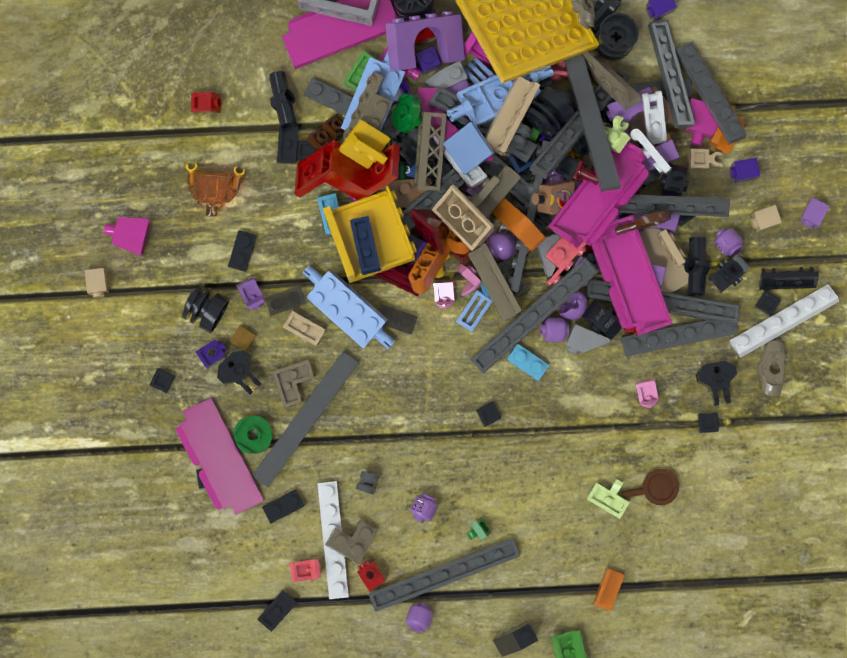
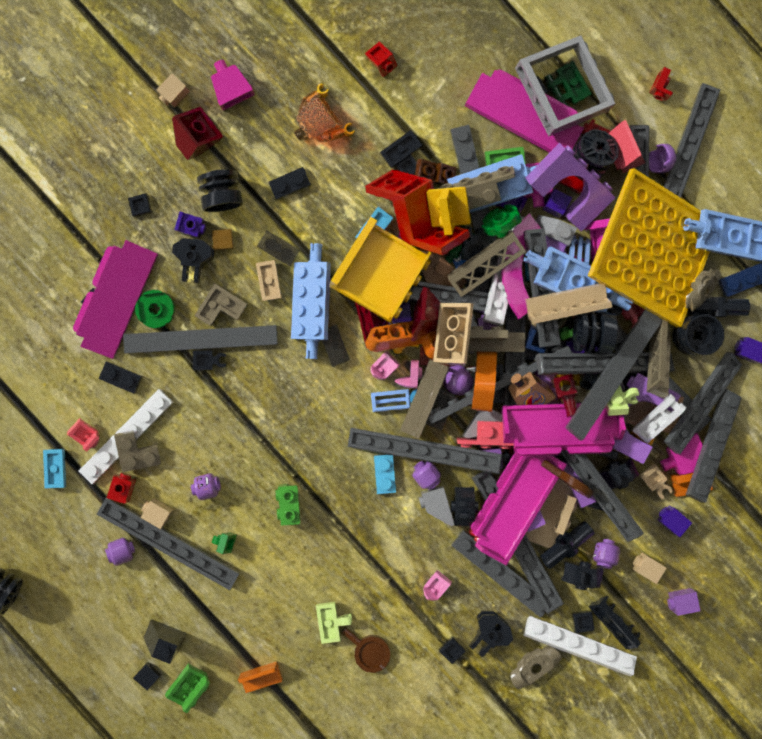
camera: 60 degrees right, 5 degrees up
medium lavender bracket [236,277,265,310] -> none
black plate [257,590,298,632] -> none
black piece [269,71,297,130] -> none
dark blue plate [350,216,381,275] -> none
dark grey wheel [356,471,380,495] -> none
medium blue tile [443,121,495,175] -> none
black tile [476,401,501,427] -> none
dark grey wheel [509,123,532,150] -> none
black tile [555,155,579,181] -> none
medium lavender hair [558,292,587,320] -> none
white plate [630,129,672,174] -> none
none -> medium azure plate [43,449,66,488]
none -> tan brick [140,498,174,529]
none -> dark red slope [172,106,224,160]
none -> black plate [193,350,226,370]
none -> bright green bracket [275,484,300,526]

